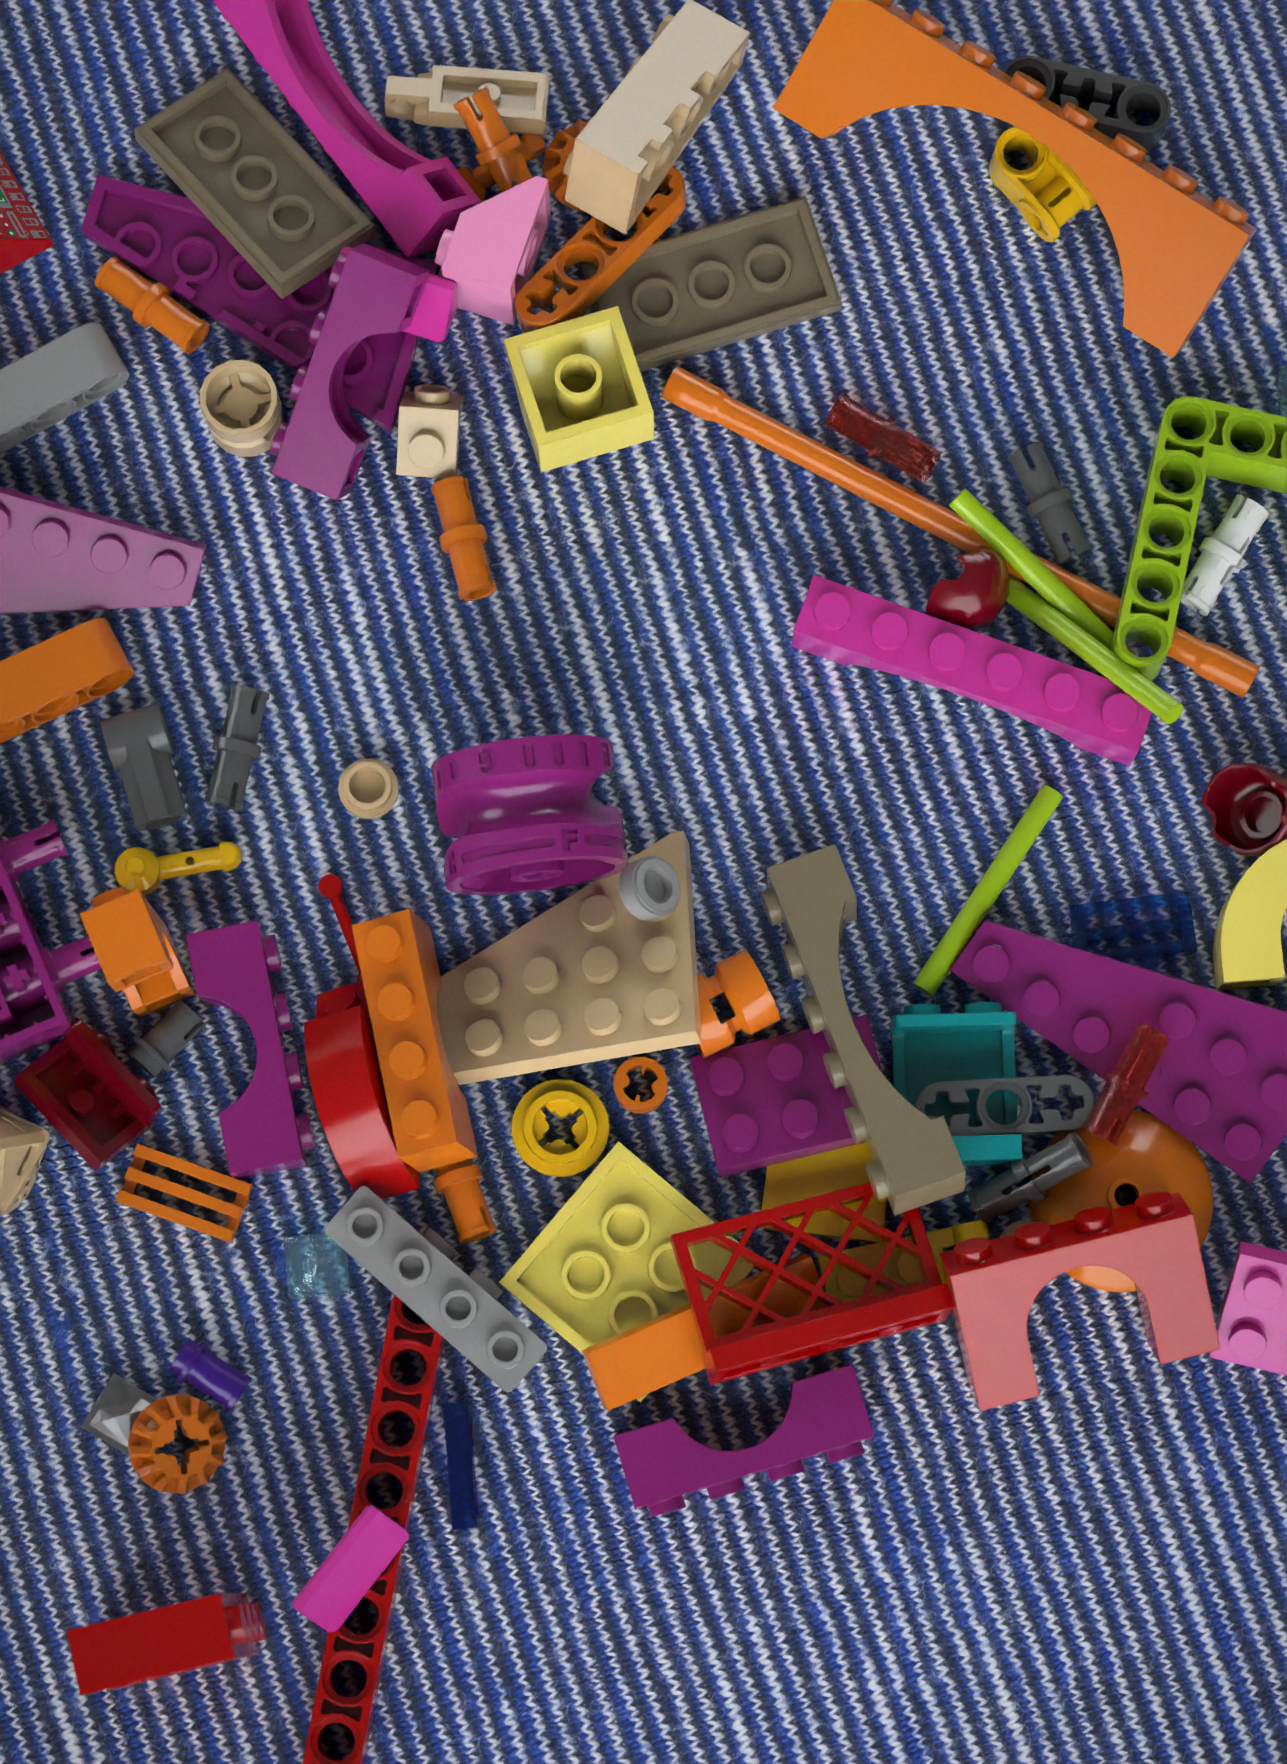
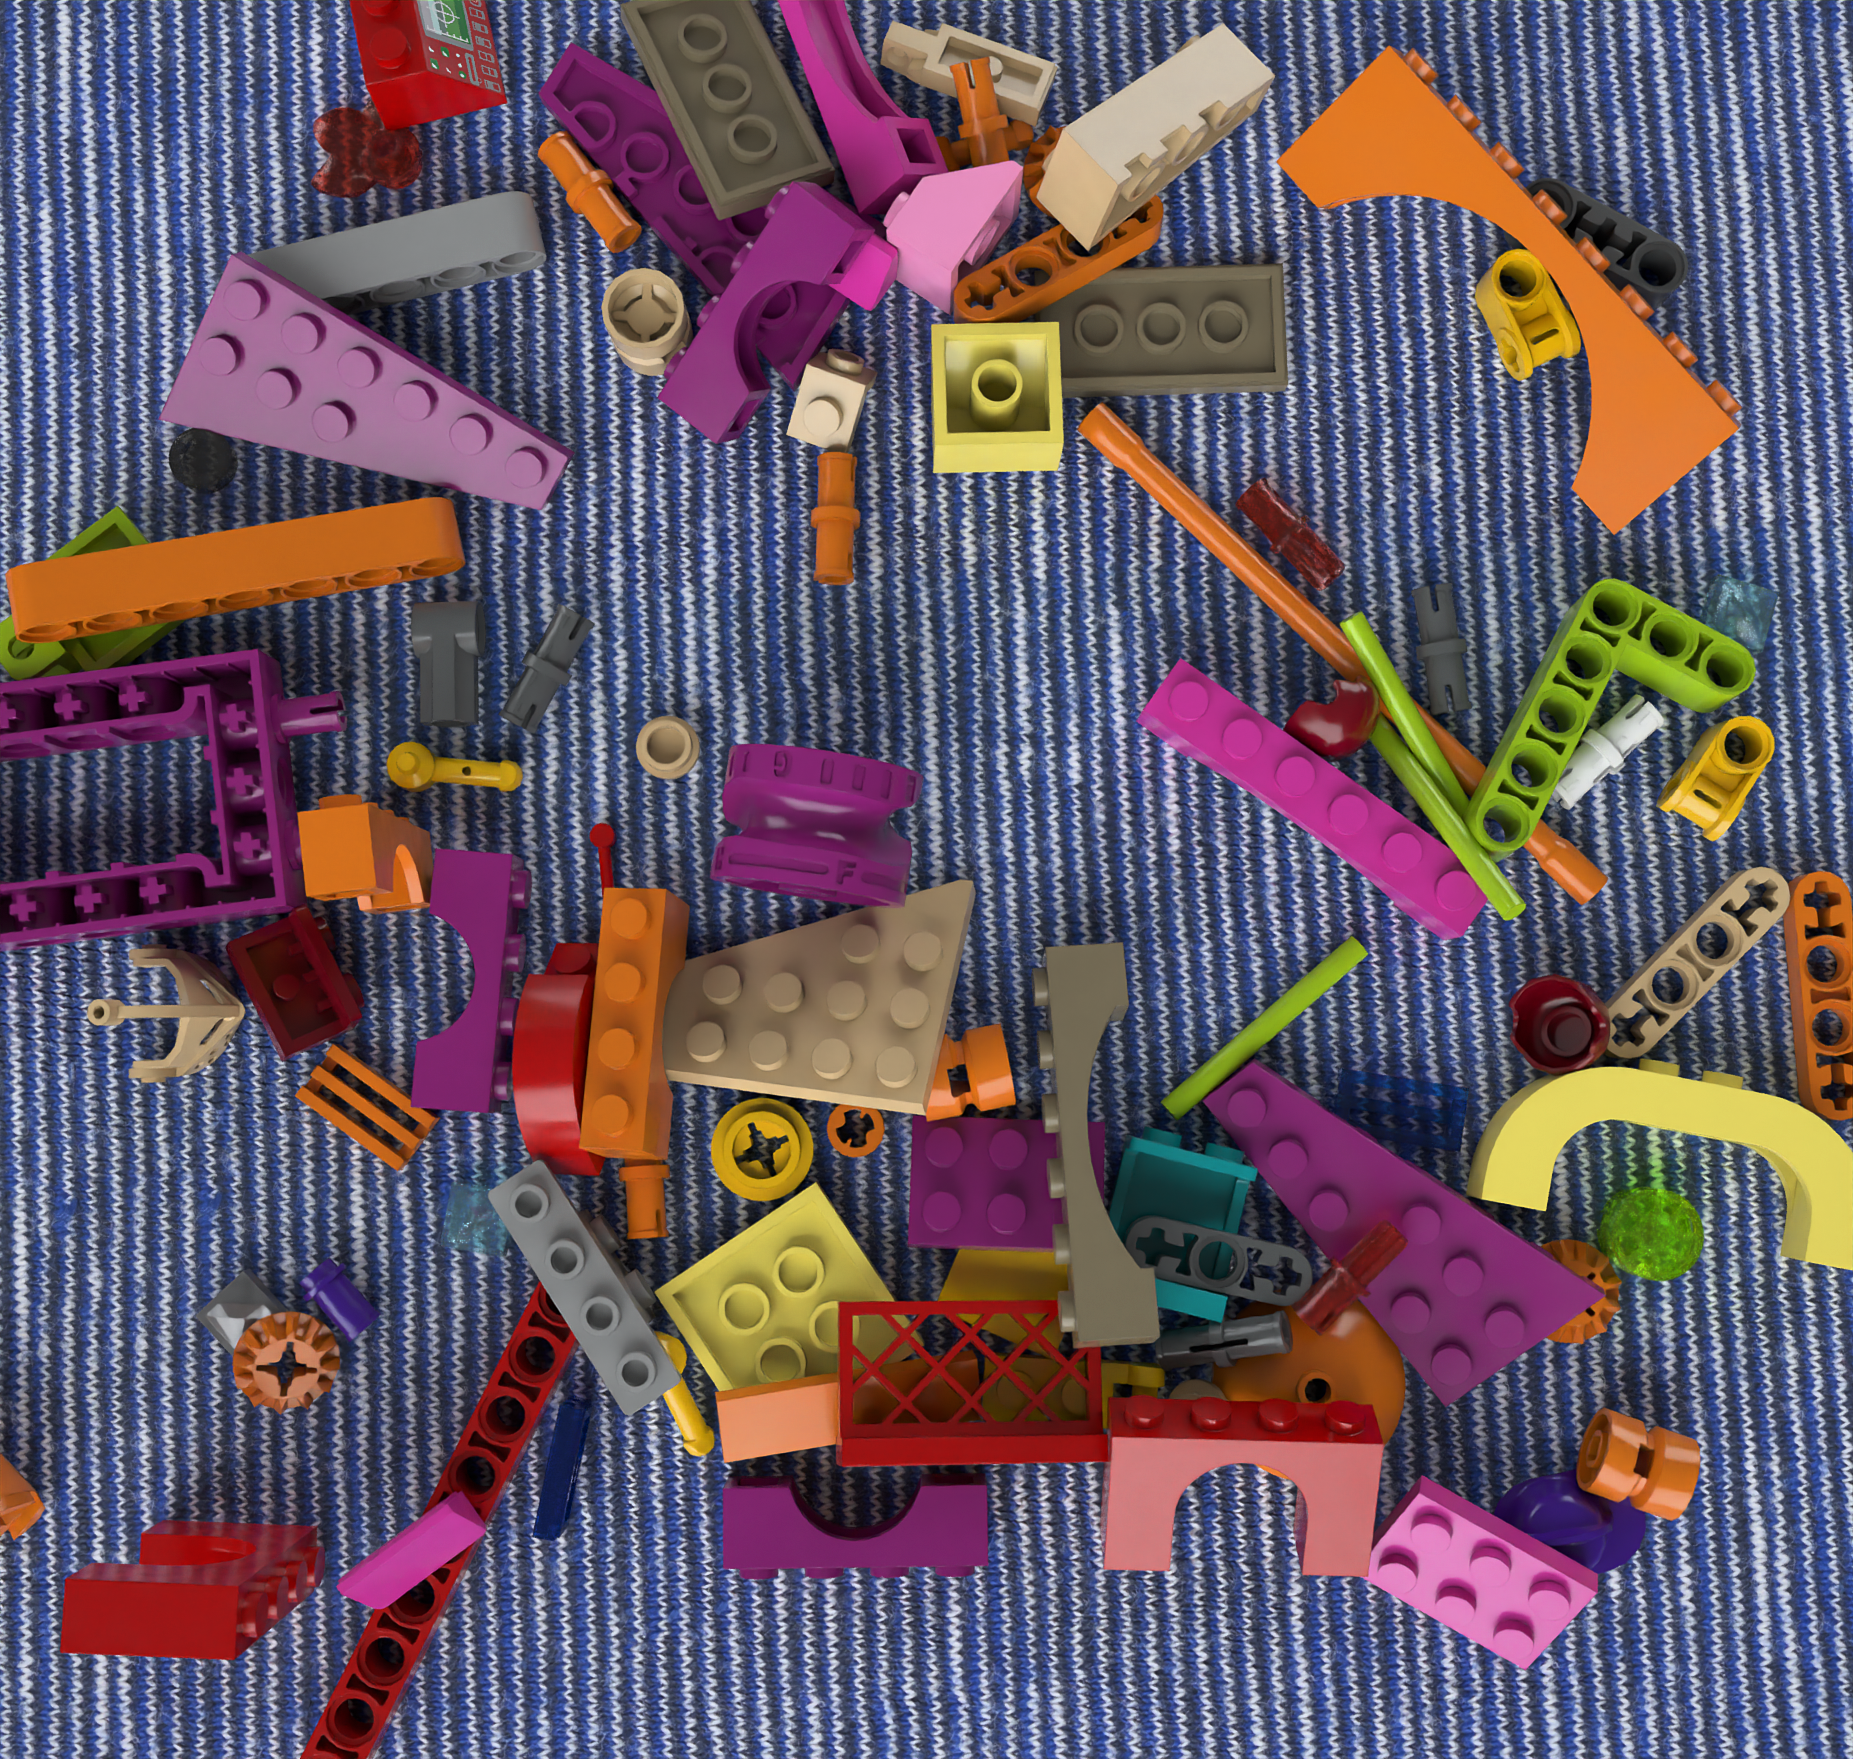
camera: 15 degrees right, 5 degrees up
dark grey pin [128,999,206,1078] -> none
light grey tile [619,856,680,921] -> none
none -> yellow piece [654,1331,716,1457]

